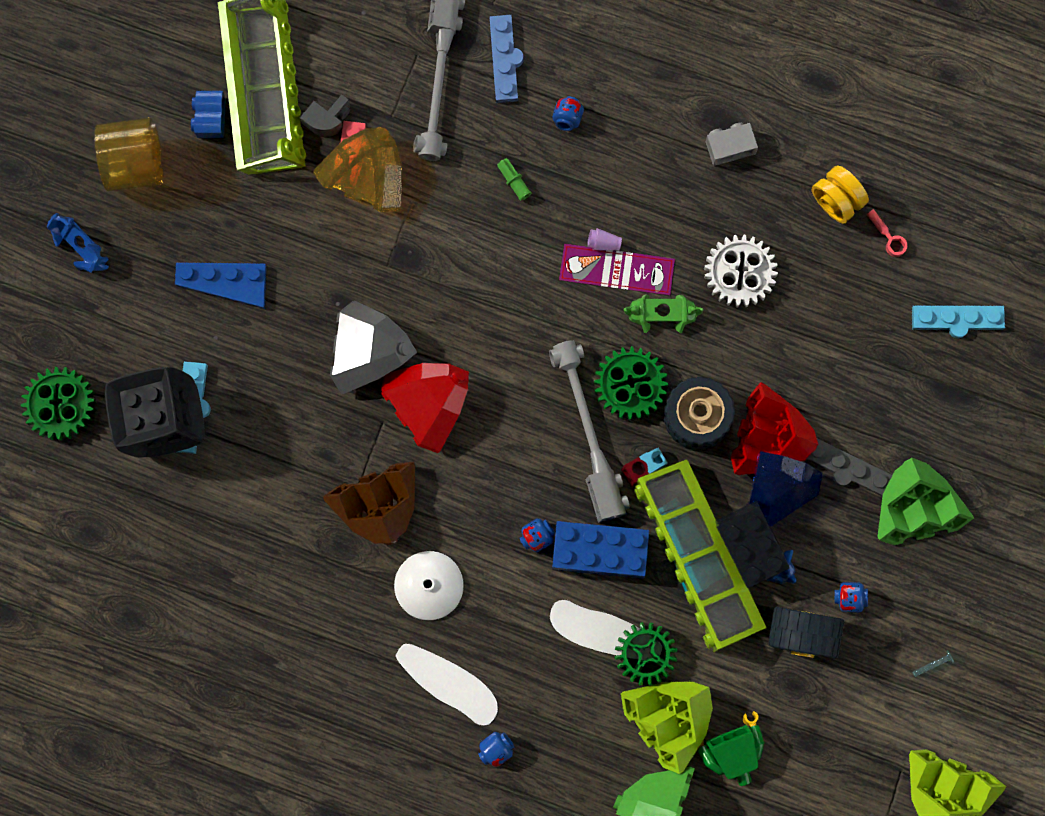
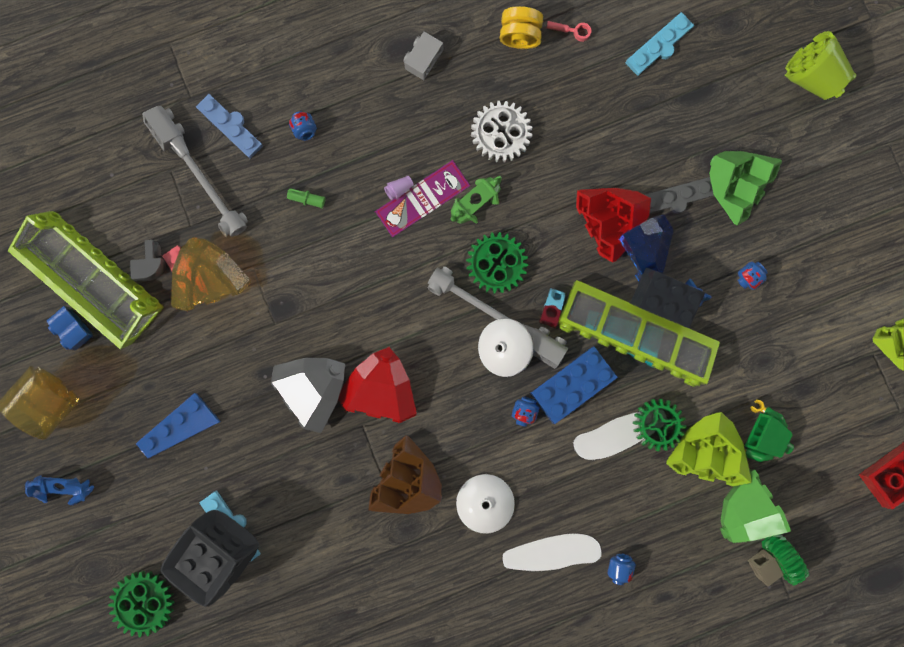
camera: 40 degrees left, 5 degrees up
wheel [664,377,735,450] -> none
black wheel [768,607,845,658] -> none
clear light blue pin [912,650,954,677] -> none
none -> white dish [478,319,533,377]

